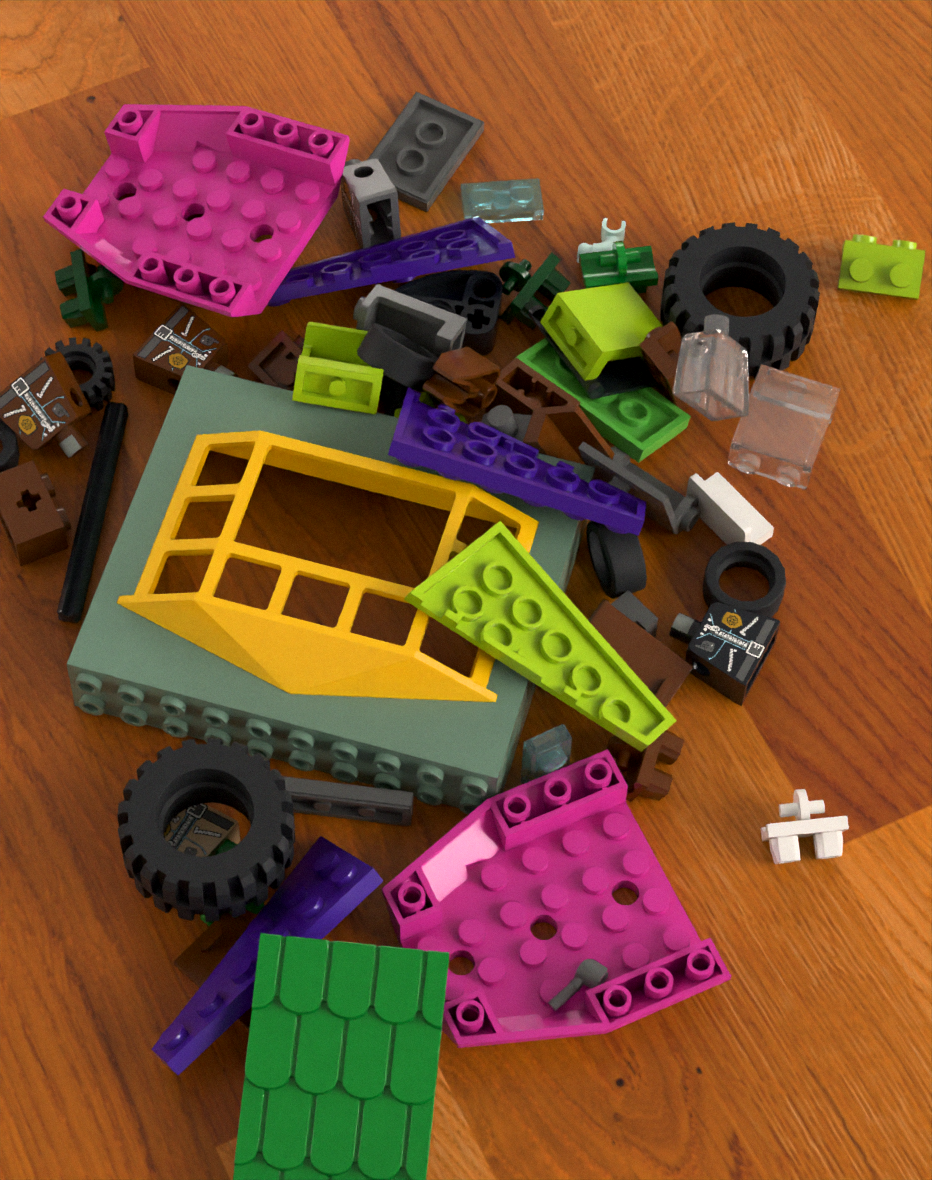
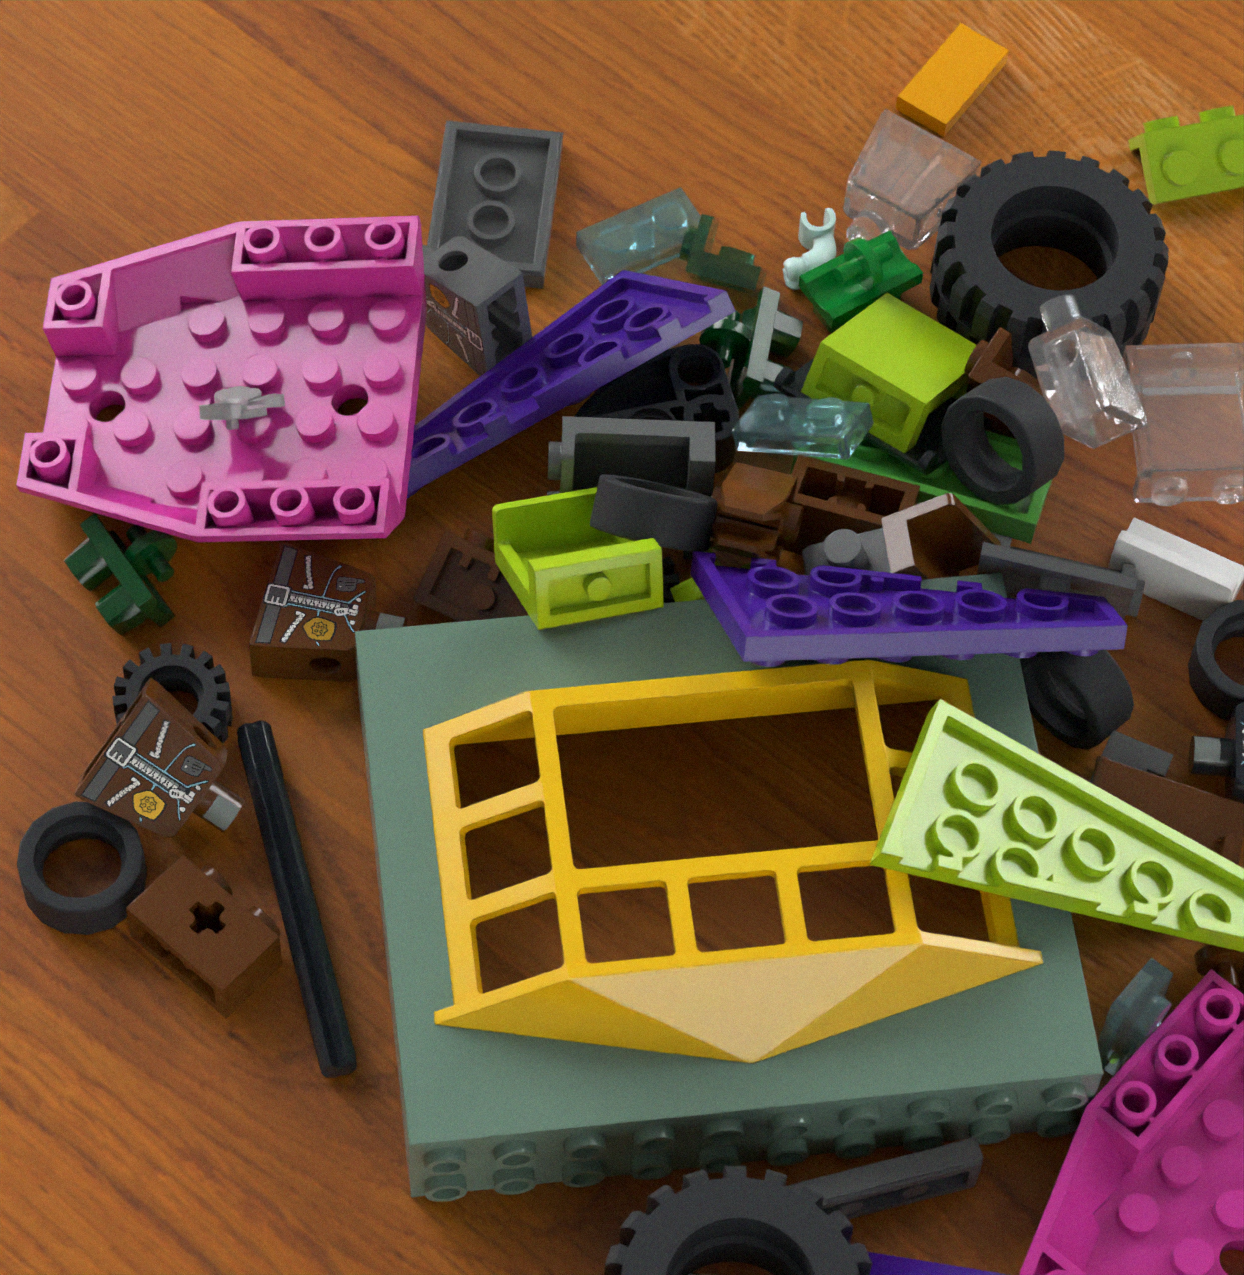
camera: 25 degrees left, 0 degrees up
none -> light grey piece [199,386,285,430]
none -> clear green bracket [679,214,766,297]
none -> clear light blue plate [732,394,874,459]
none -> clear torso [843,109,981,250]
none -> light orange tile [895,23,1009,137]
none -> black tyre [942,377,1064,505]

